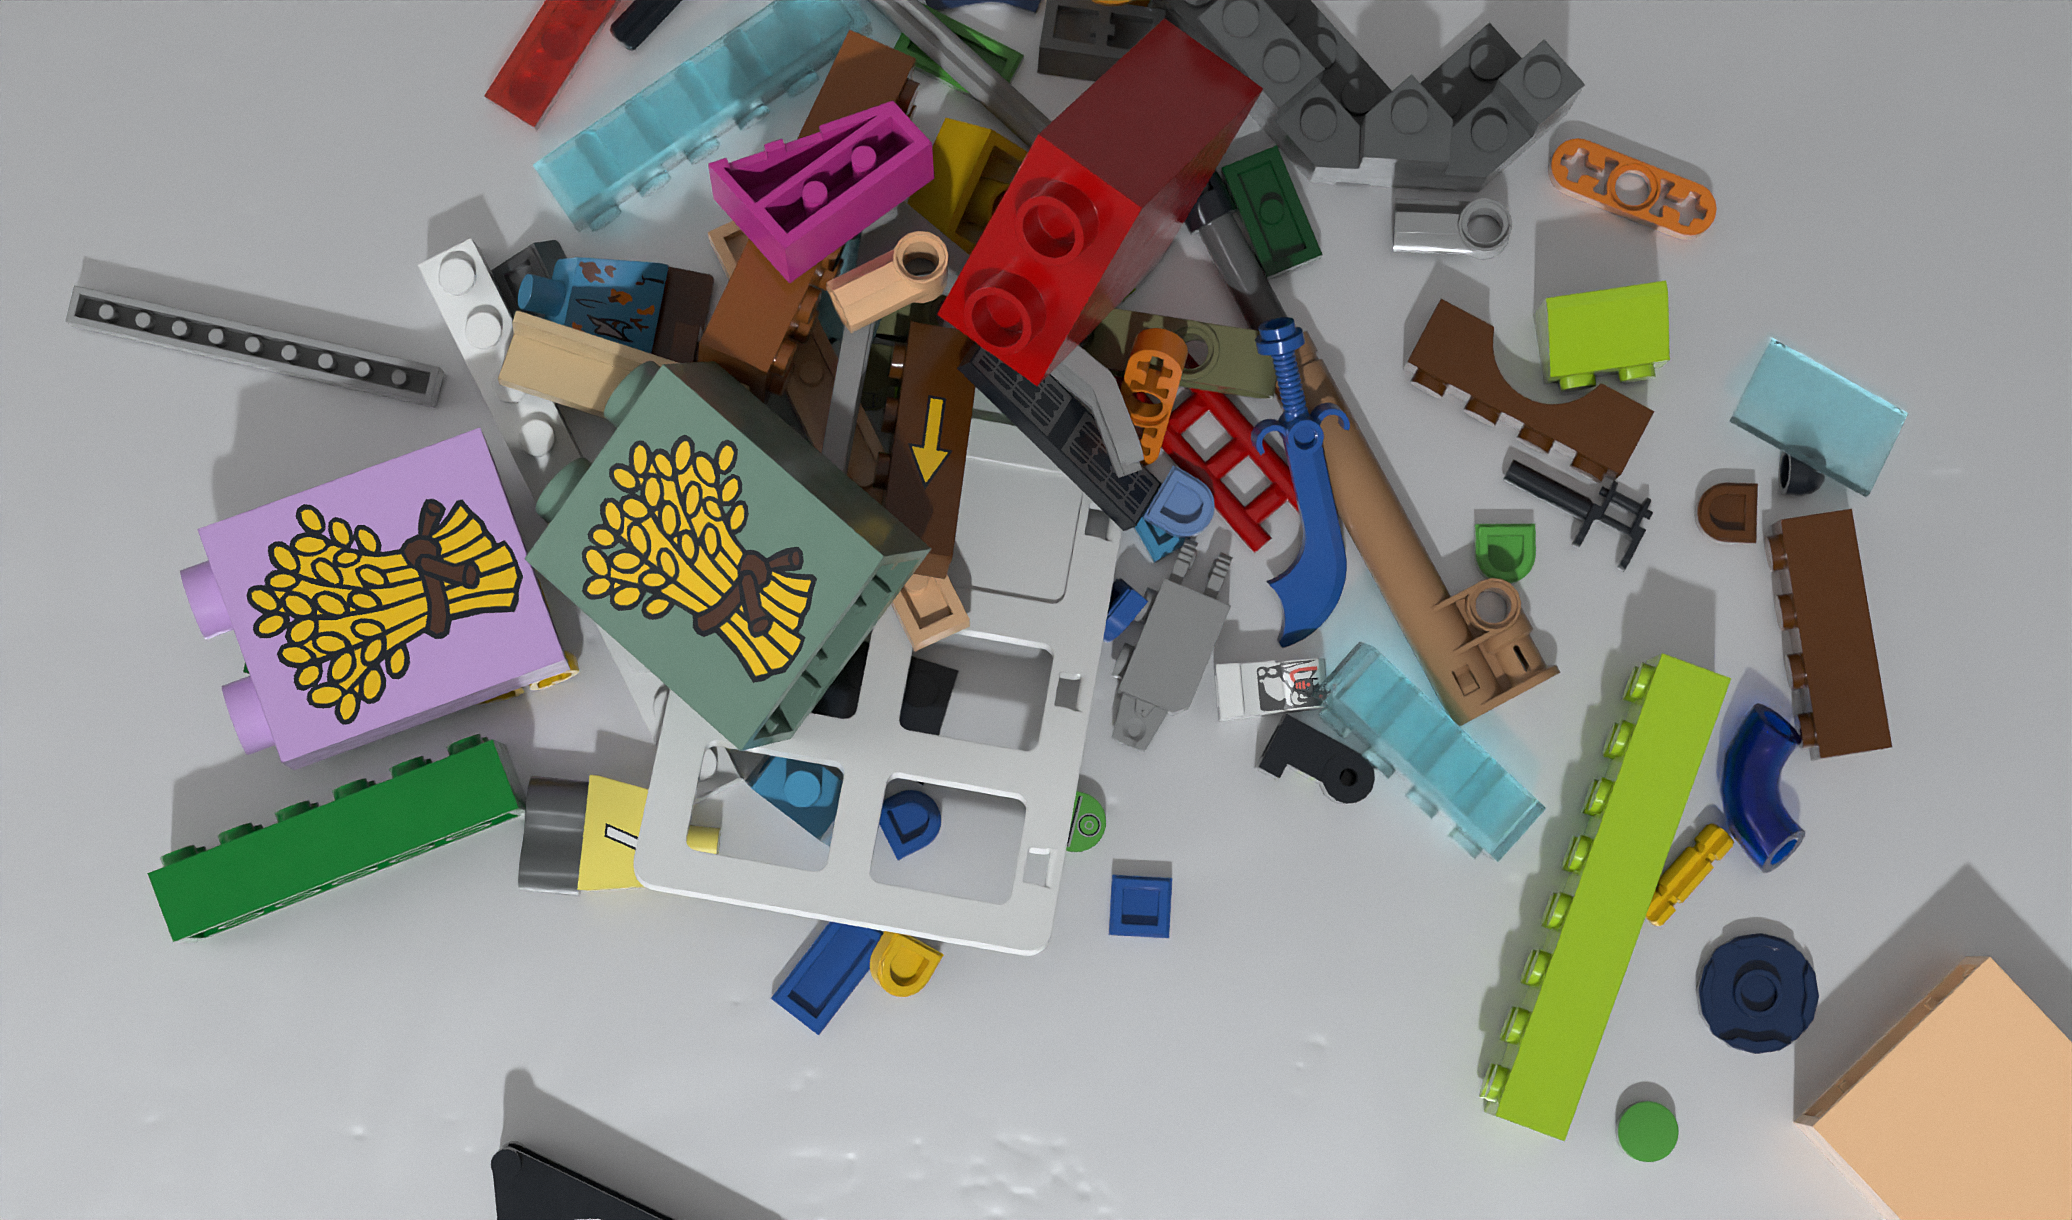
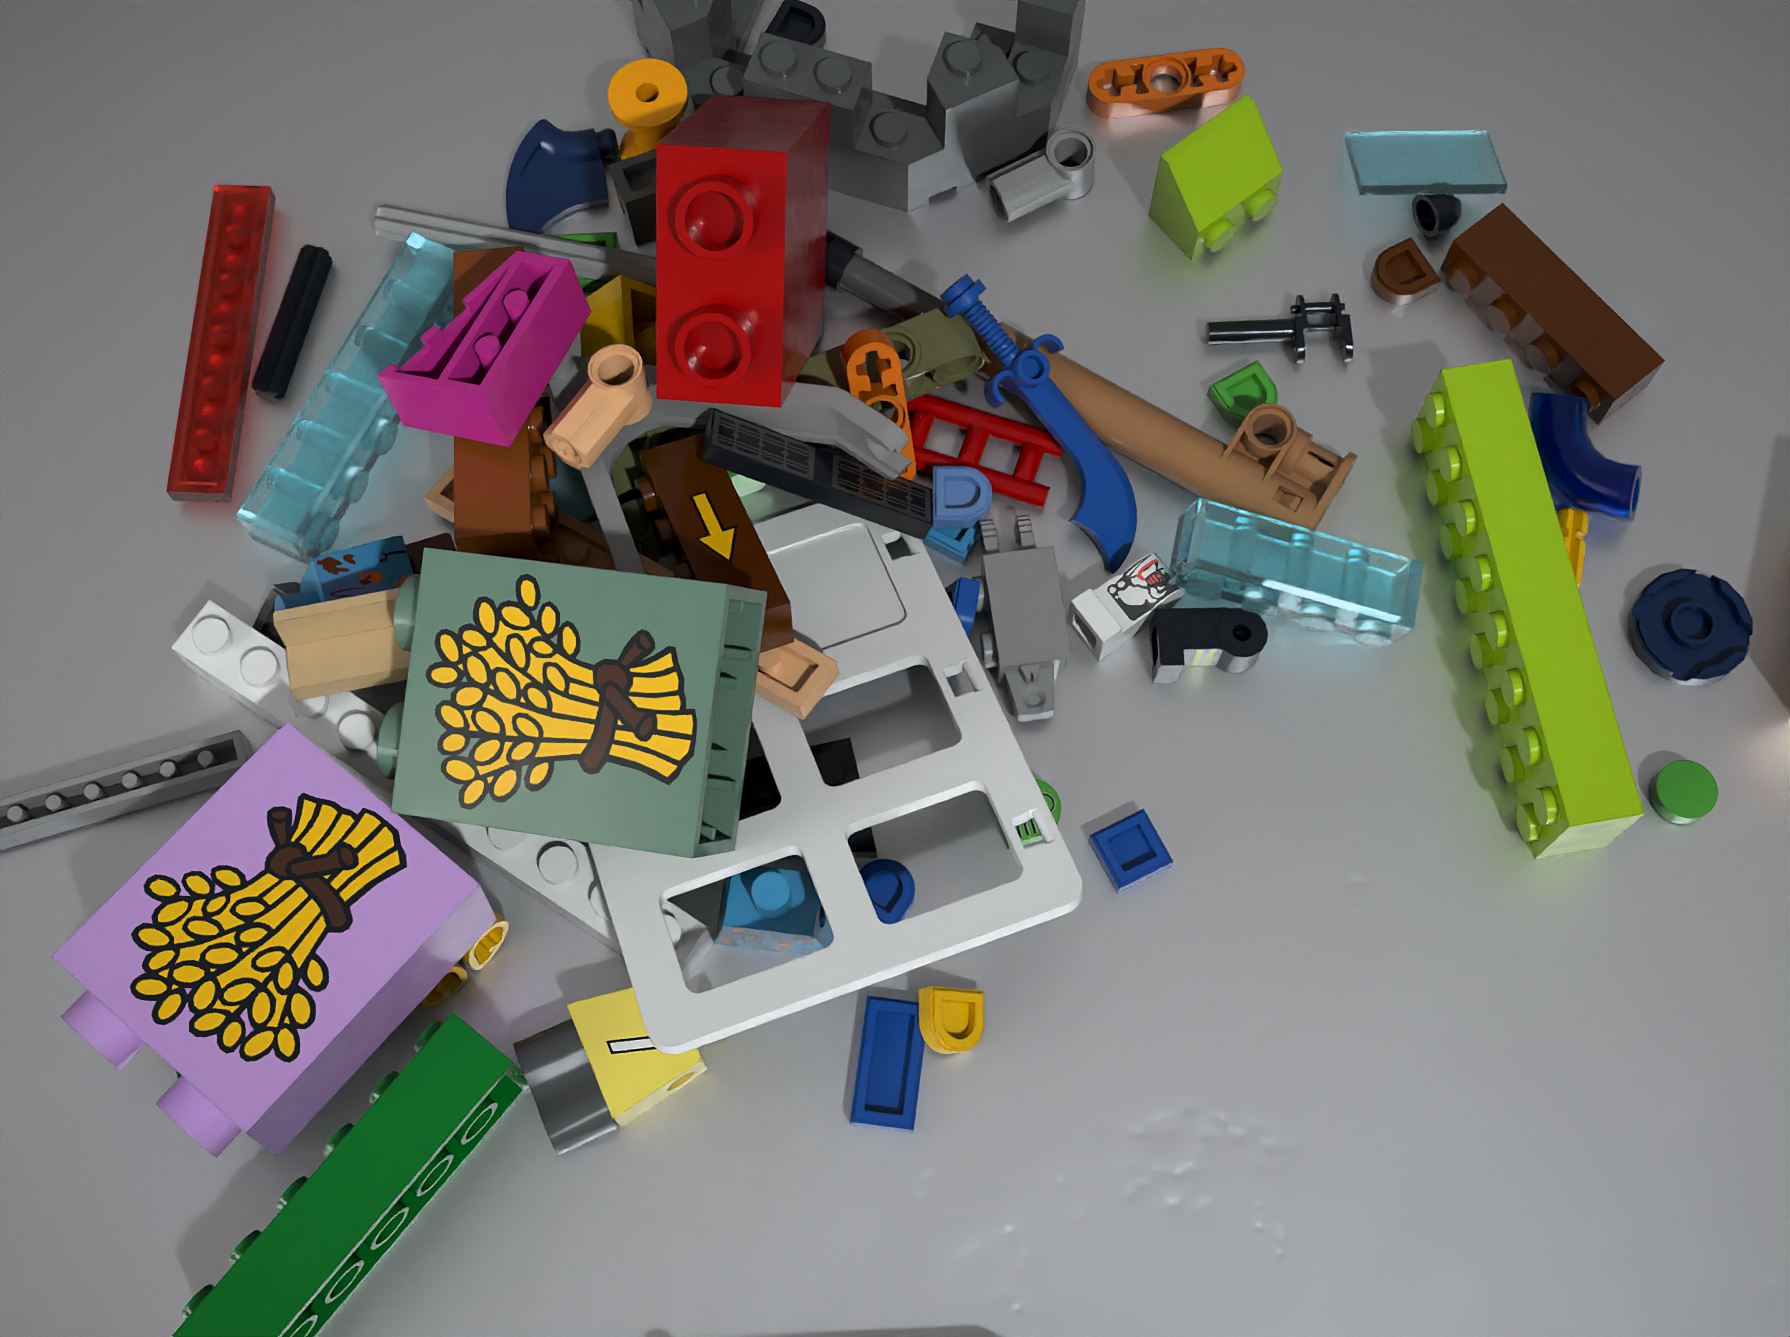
camera: 30 degrees left, 15 degrees down
dark green plate [1221,145,1323,280] -> none
reddish brown arch [1403,299,1655,483] -> none

